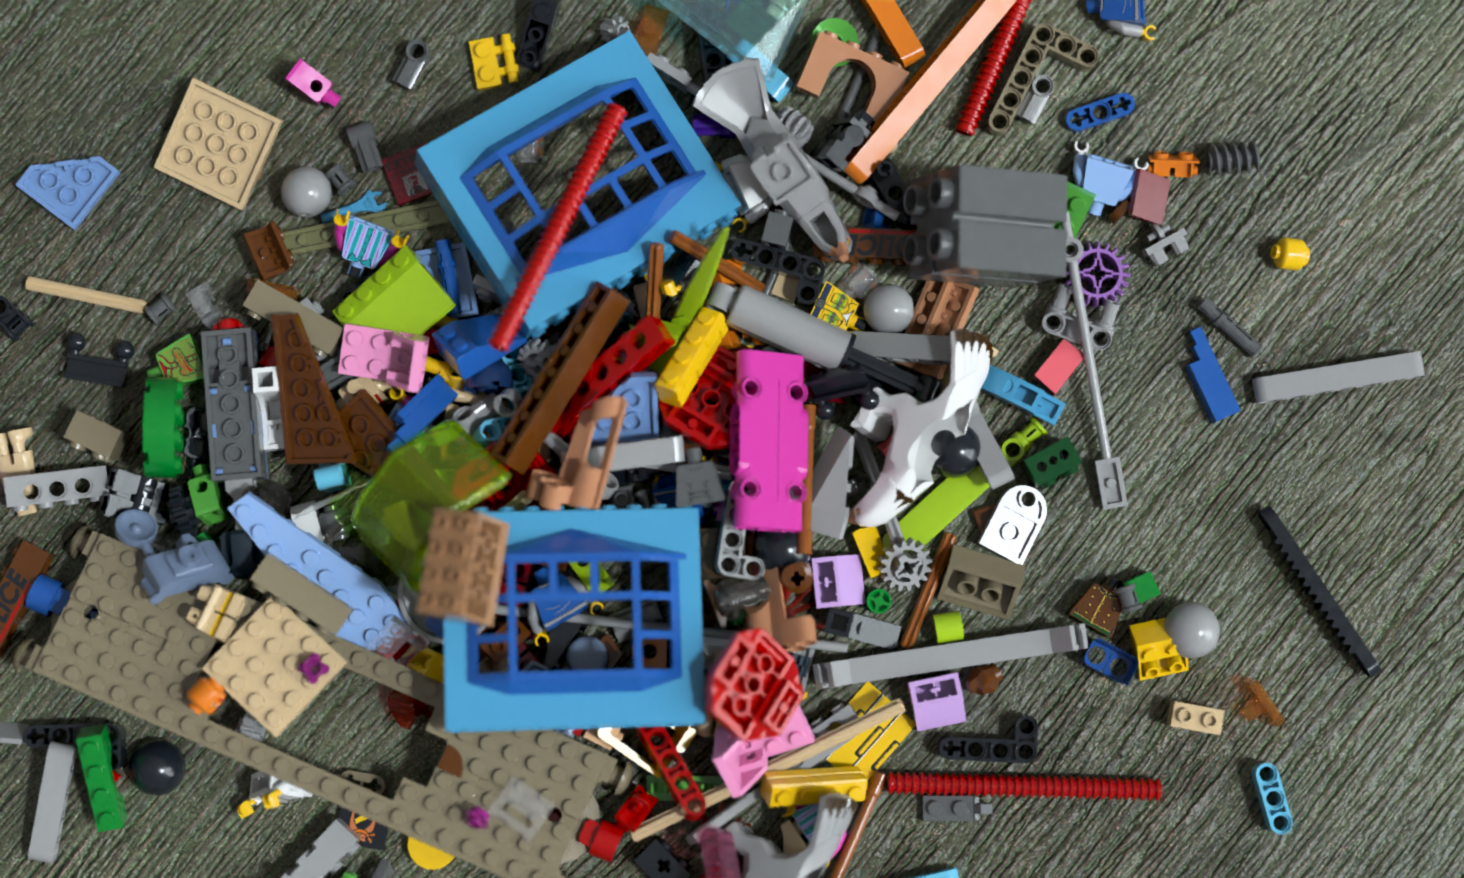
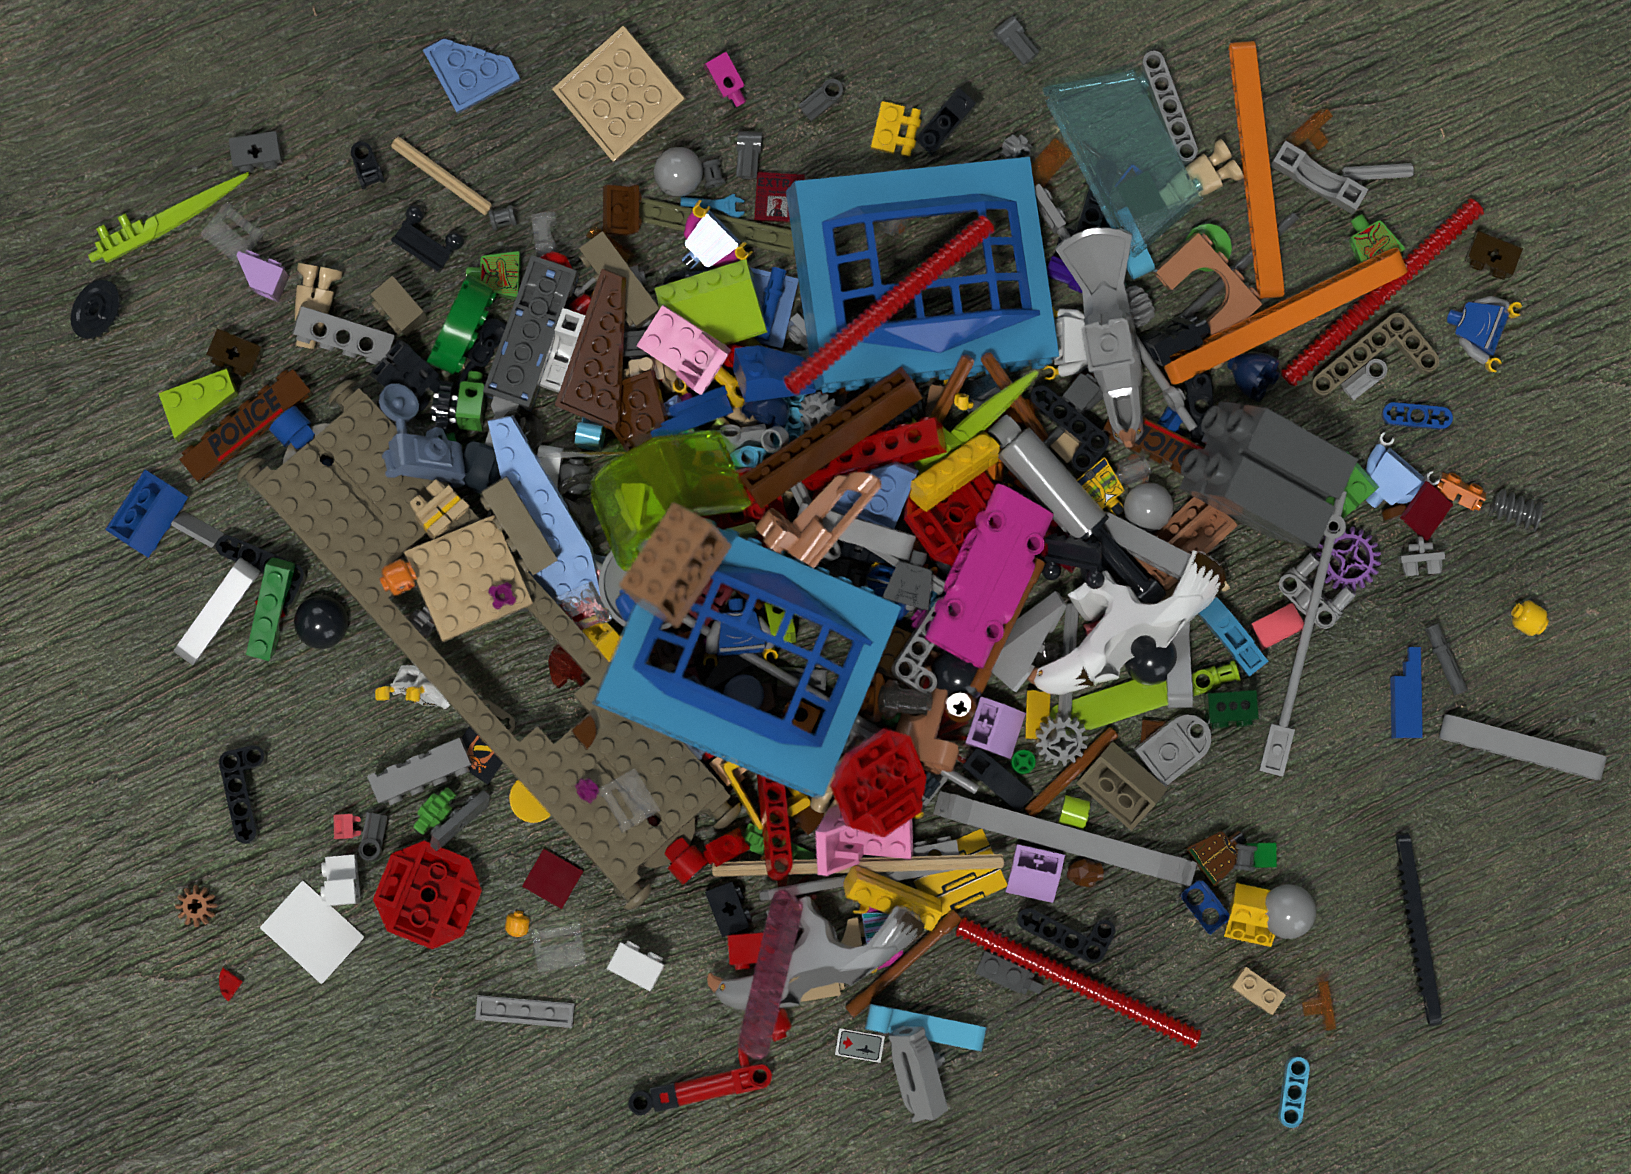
camera: 20 degrees right, 0 degrees up
none -> reddish brown piece [761,796,825,861]
none -> dark blue piece [1227,352,1280,402]

